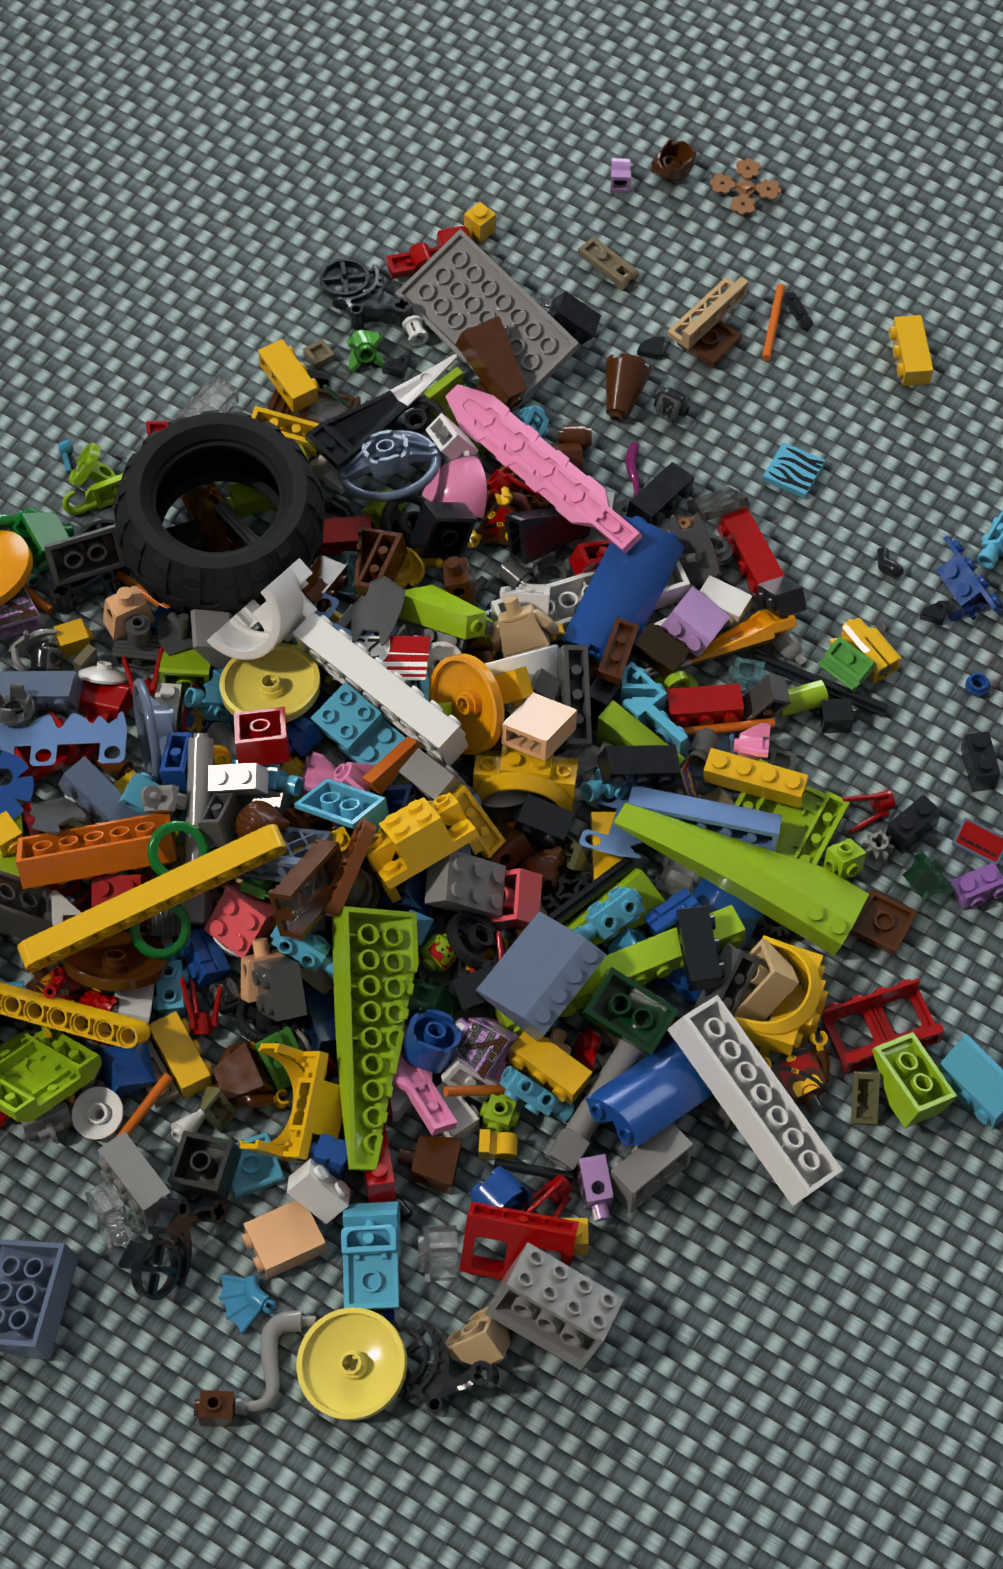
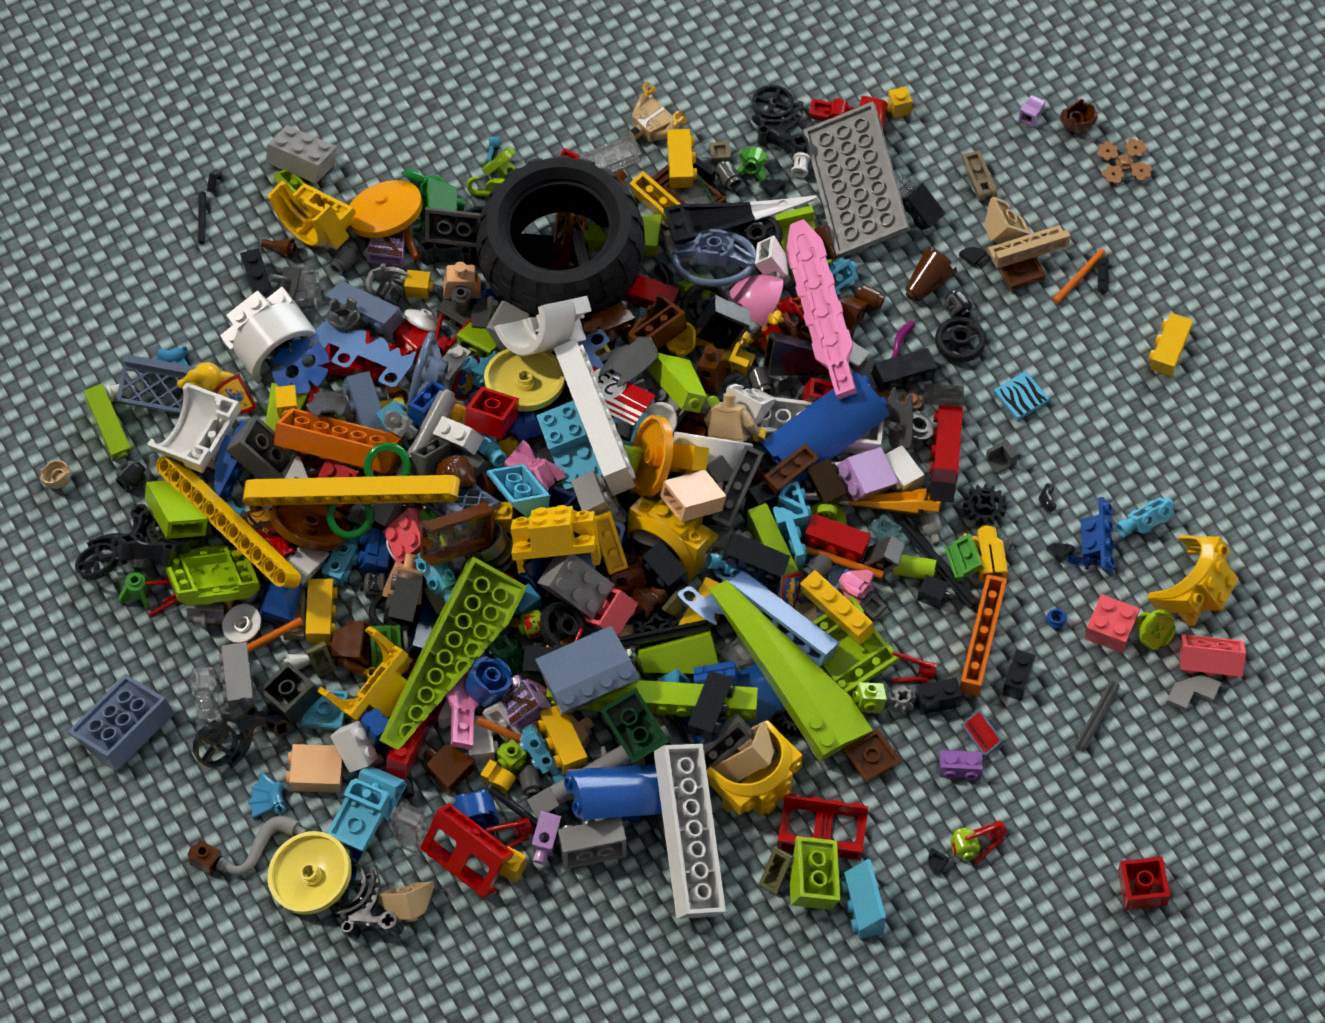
camera: 30 degrees right, 0 degrees up
red arm [43,967,68,998] -> none
dark tan tile [73,644,98,674] -> none
red plant [179,977,223,1034] -> none
dark orange beam [322,819,376,916] -> none
orange piece [362,736,422,795] -> none
reddish brown slope [455,316,527,408] -> none
light grey brick [485,1243,624,1370] -> none
medium azure brick [573,886,645,942] -> none
red plate [573,1028,601,1072] -> none
torso [763,1030,830,1114] -> none
clear green brick [902,851,955,901] -> none
none -> dark grey brick [519,765,543,798]
none -> tan torso [628,82,687,142]
none -> dark grey brick [715,161,742,190]
none -> yellow panel [729,342,755,376]
none -> black wheel [935,317,986,363]
none -> orange brick [960,574,1007,697]
none -> black gear [963,484,1007,526]
none -> tan slope [984,197,1031,243]
none -> dark grey panel [985,440,1018,474]

